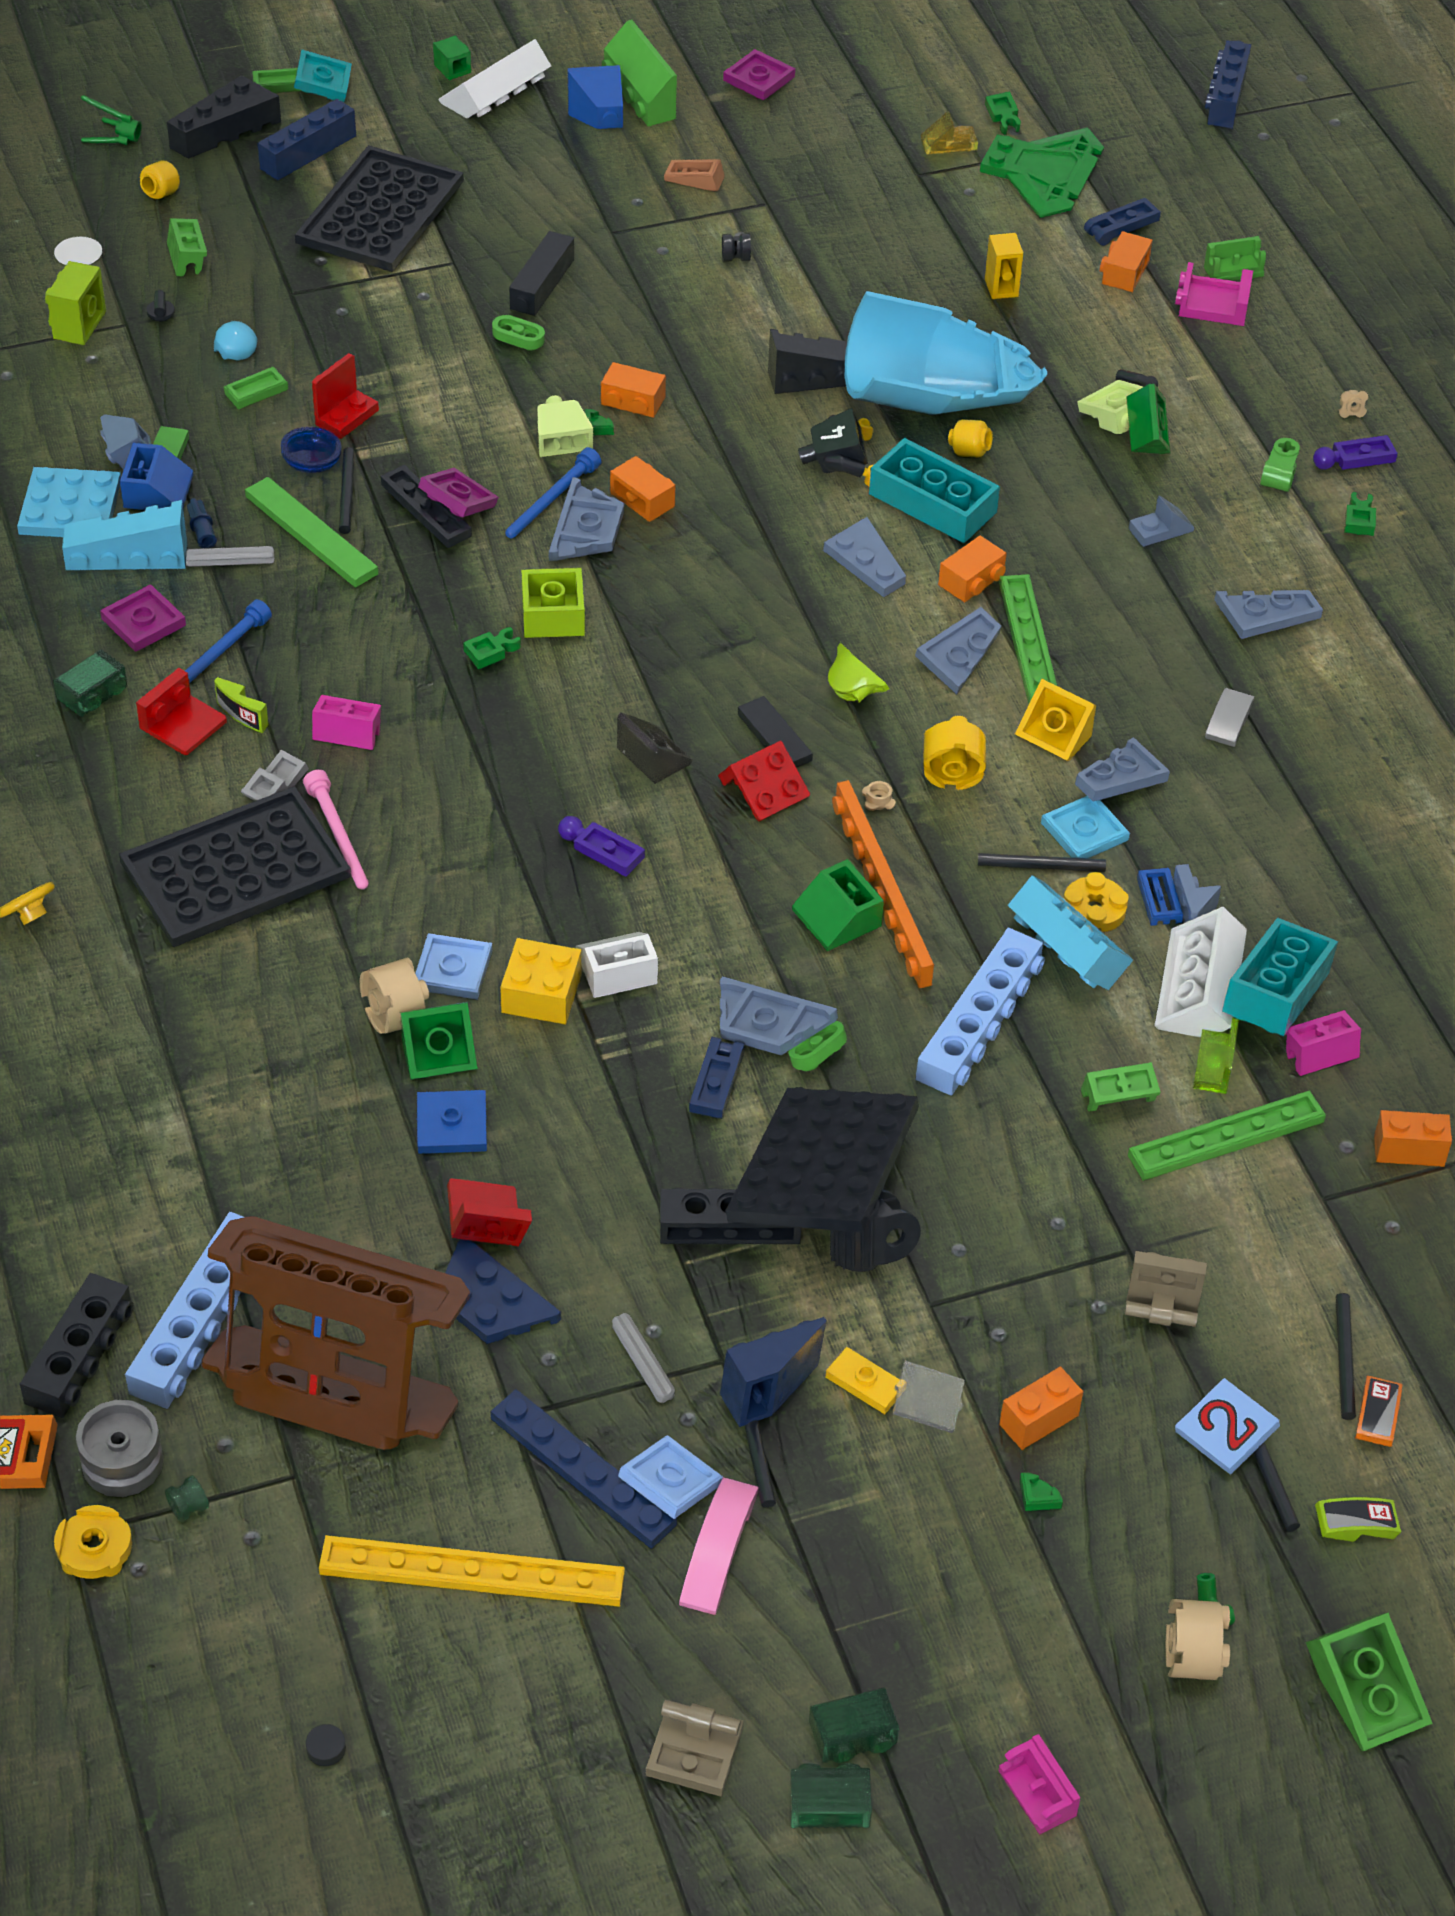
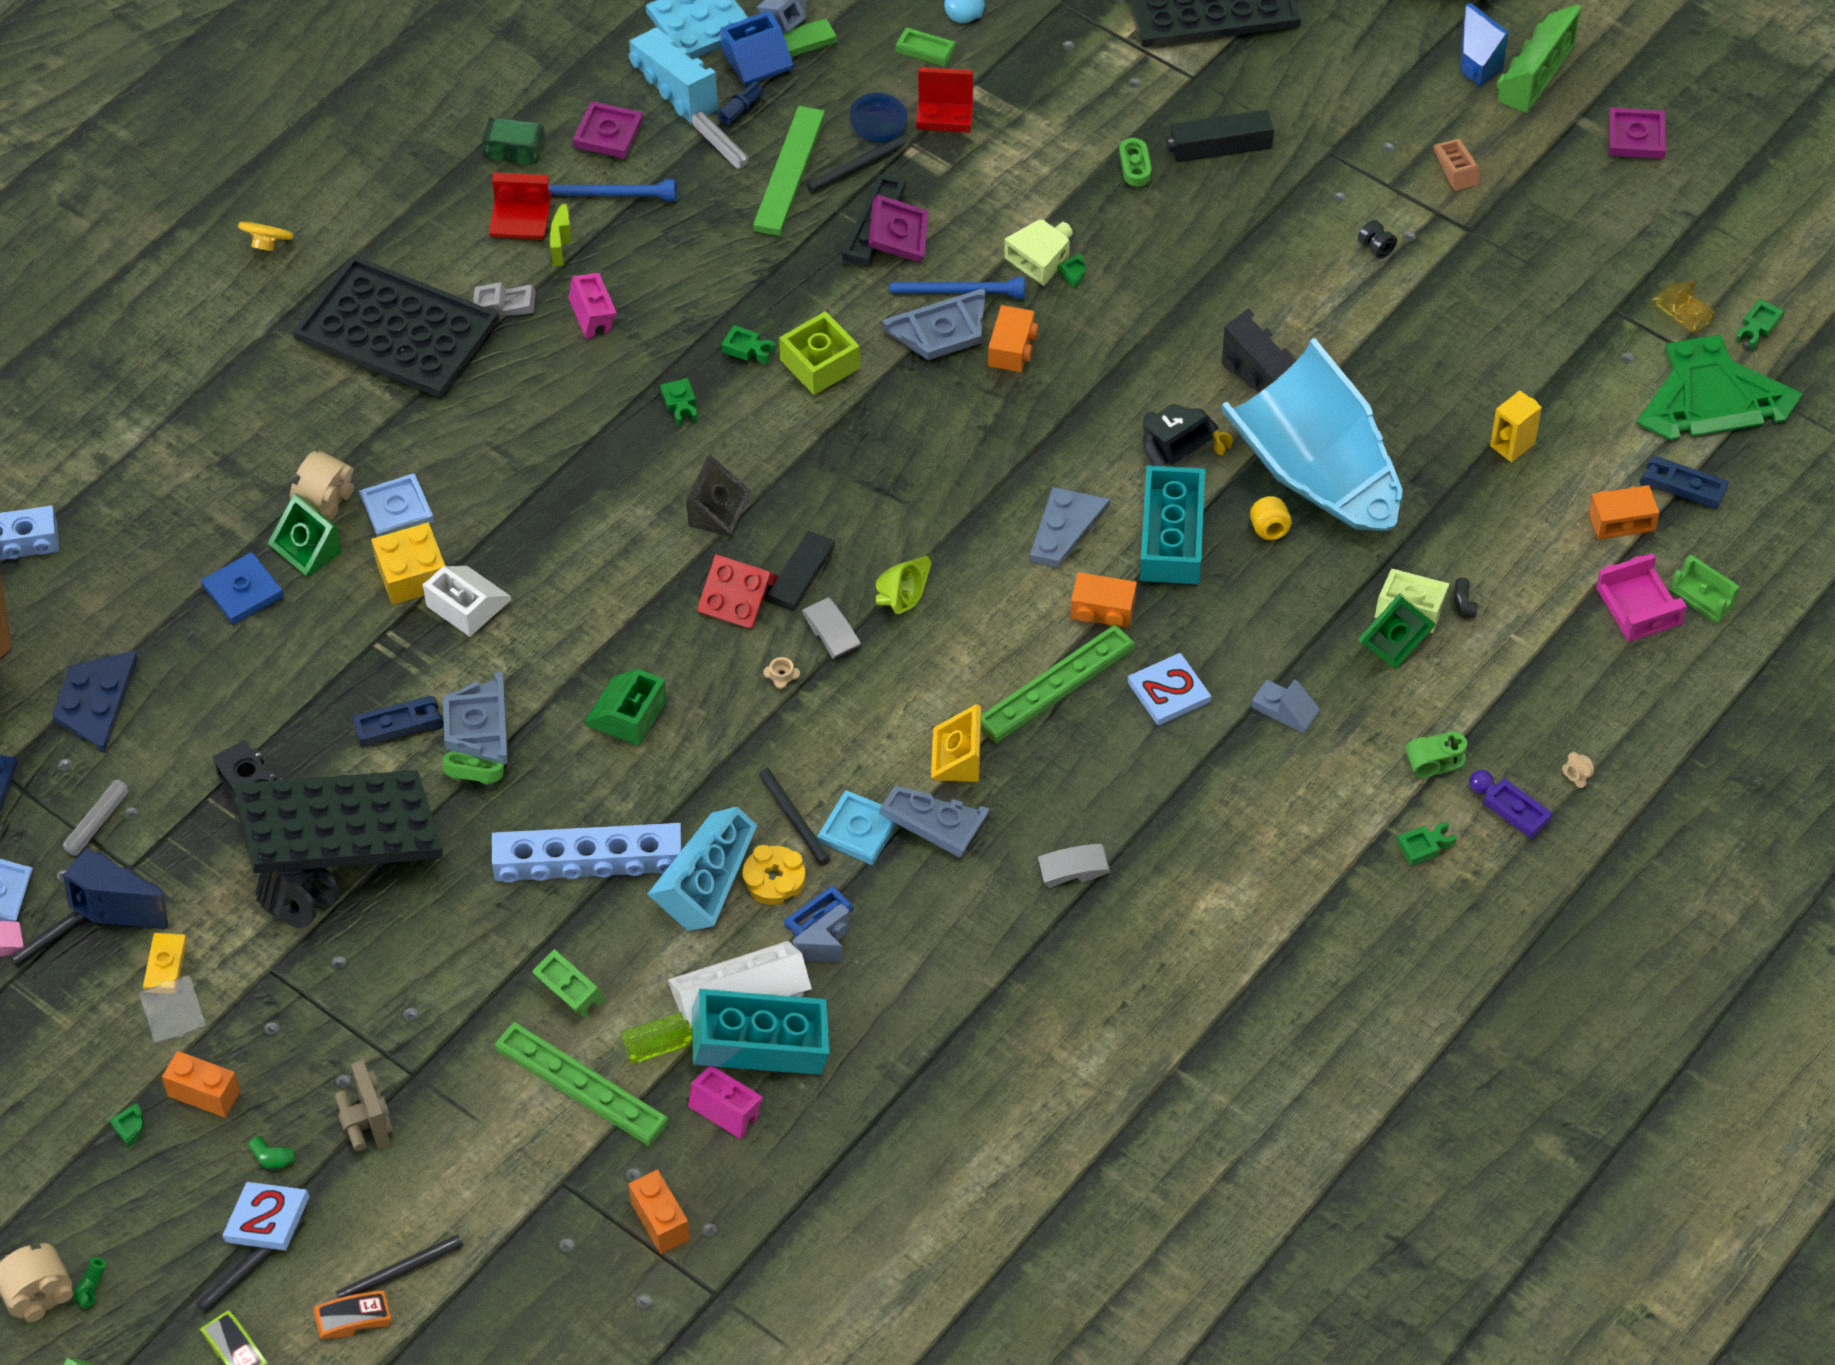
camera: 60 degrees right, 5 degrees up
bright pink piece [303,770,368,890] -> none
red bracket [447,1178,532,1246] -> none
dark purple plate [558,816,645,877] -> none
orange brick [601,362,666,418] -> none
orange plate [832,780,934,989] -> none
sand blue wing [915,607,1002,695] -> none
yellow brick [923,716,986,790] -> none
sand blue wing [1215,590,1323,639] -> none
none -> green arm [248,1136,296,1169]
none -> green plate [660,378,697,427]
none -> light grey slope [802,597,861,659]
none -> light blue tile [1127,653,1211,726]

